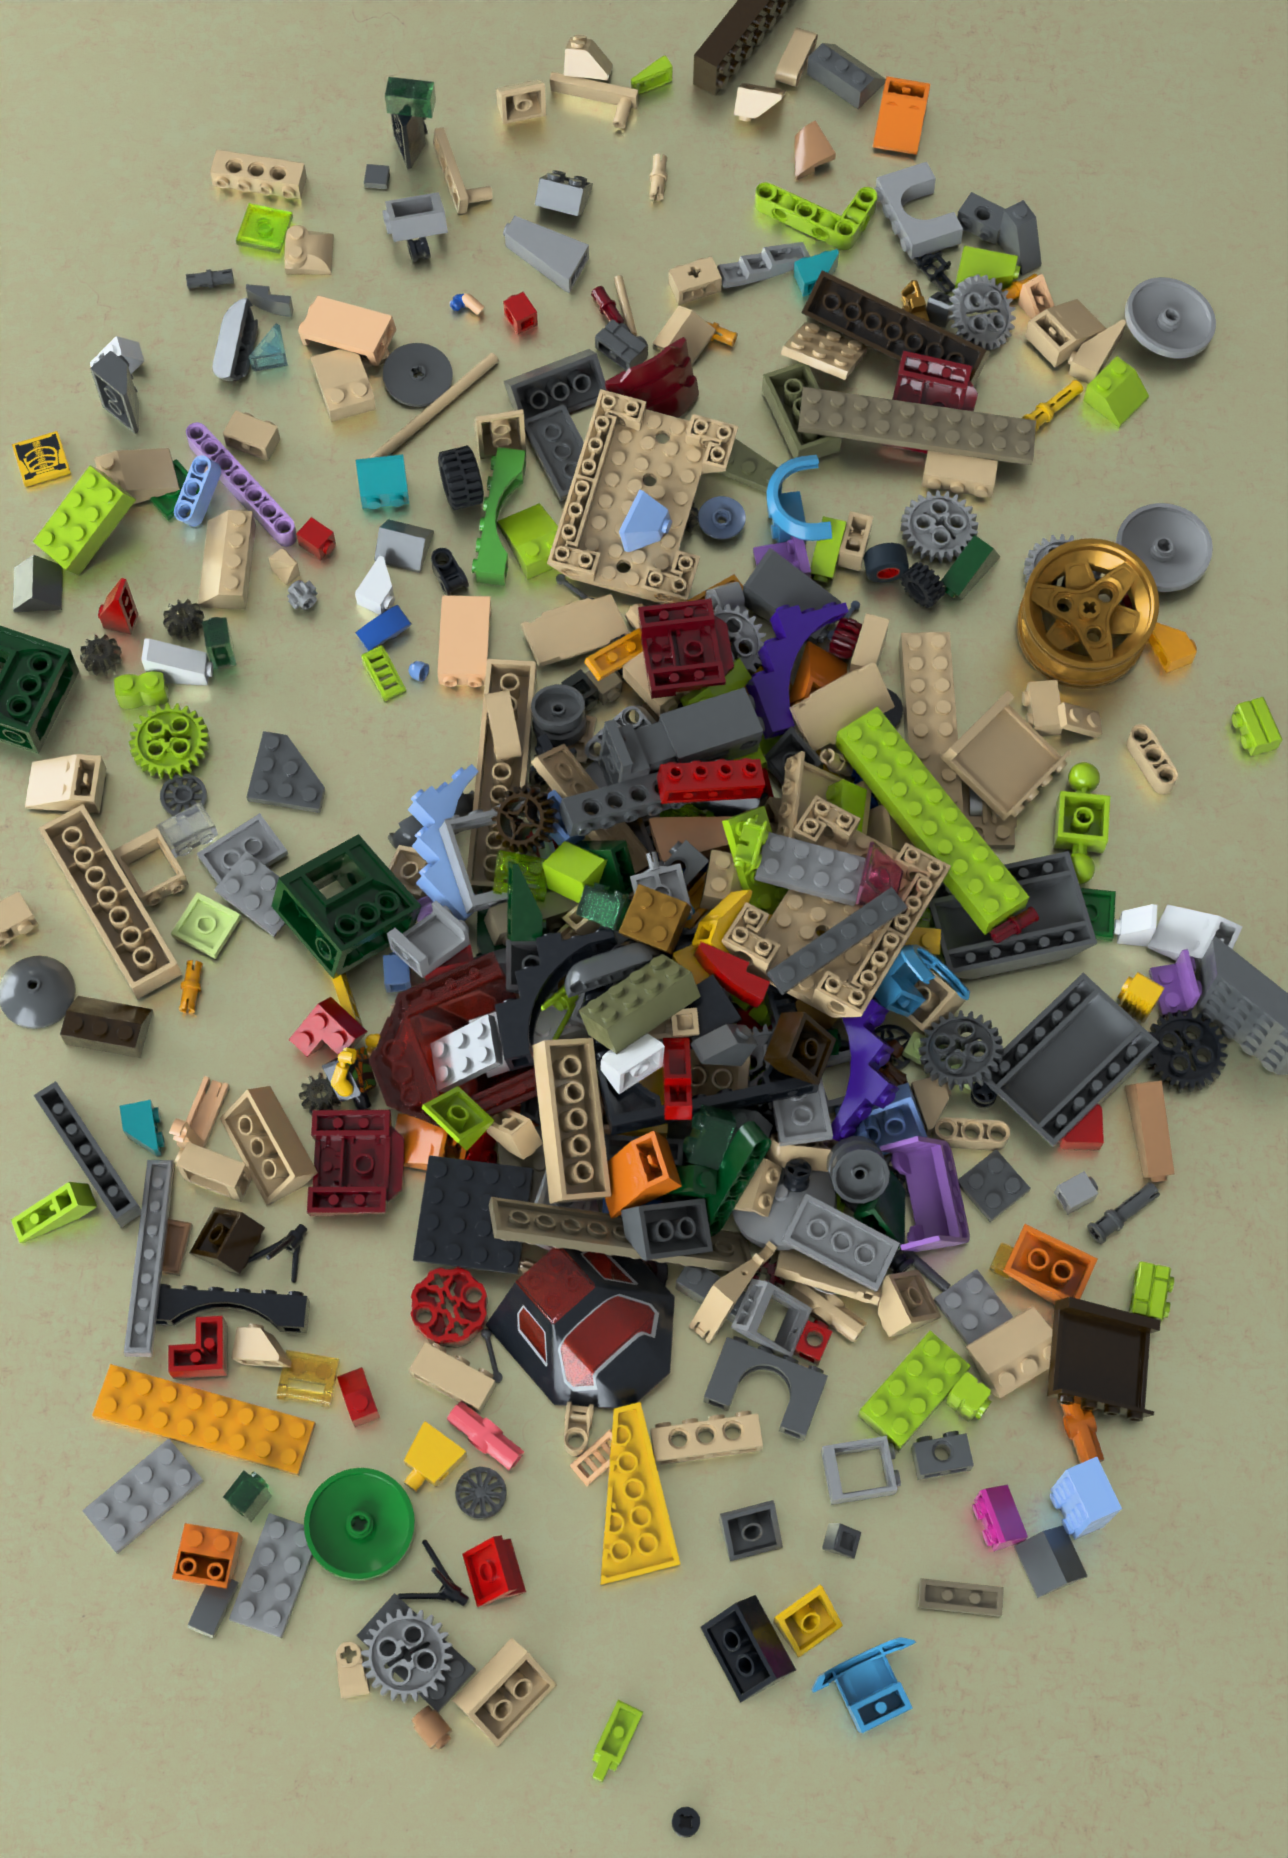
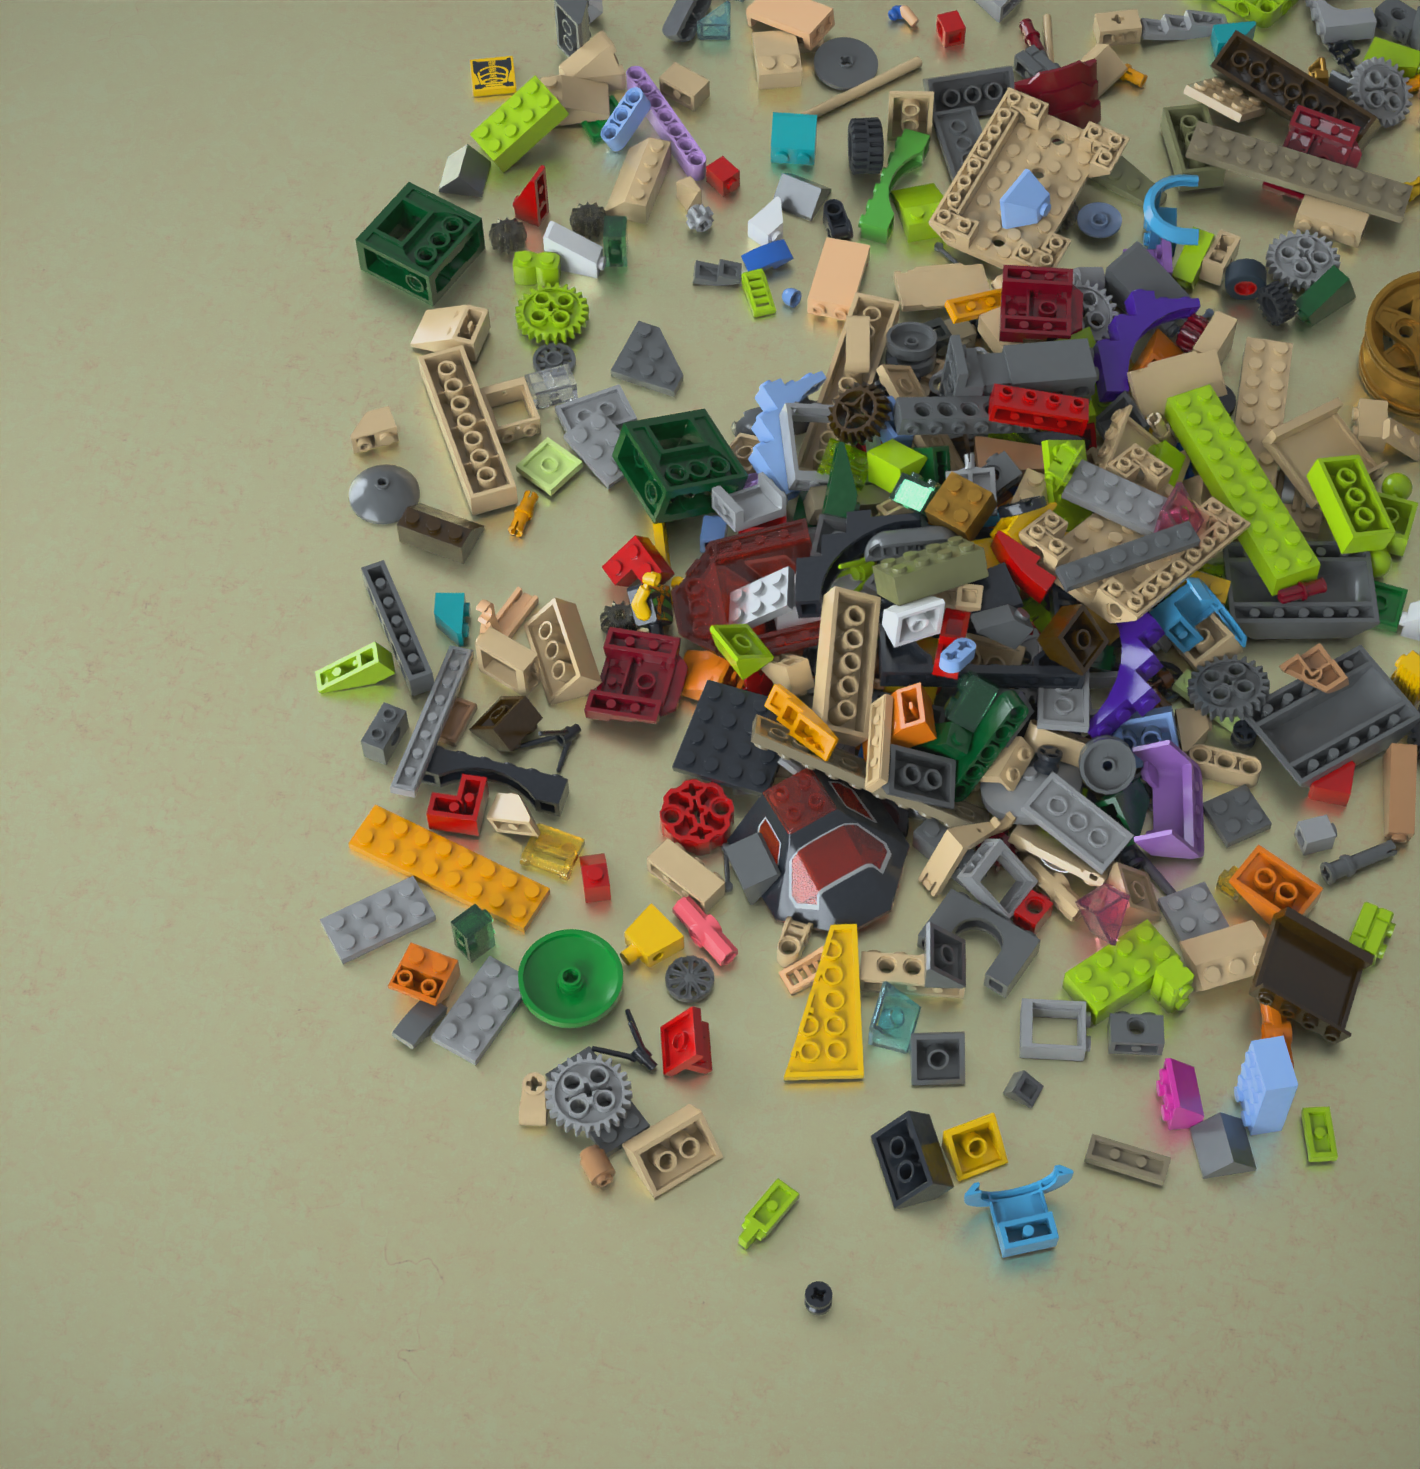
camera: 15 degrees right, 10 degrees down
none -> dark grey brick [361,702,409,765]
none -> tan slope [559,30,626,91]
none -> dark grey slope [693,259,742,286]
none -> dark grey slope [724,832,781,905]
none -> light orange slope [764,684,839,761]
none -> tan tile [865,693,893,793]
none -> clear light blue slope [868,981,921,1054]
none -> dark grey slope [924,922,966,989]
none -> light blue beam [939,638,976,673]
none -> black tile [997,496,1047,518]
none -> clear pink slope [1075,883,1130,946]
none -> medium nougat slope [1279,643,1349,694]
none -> lime plate [1301,1106,1338,1162]
none -> lime brick [1306,454,1396,554]

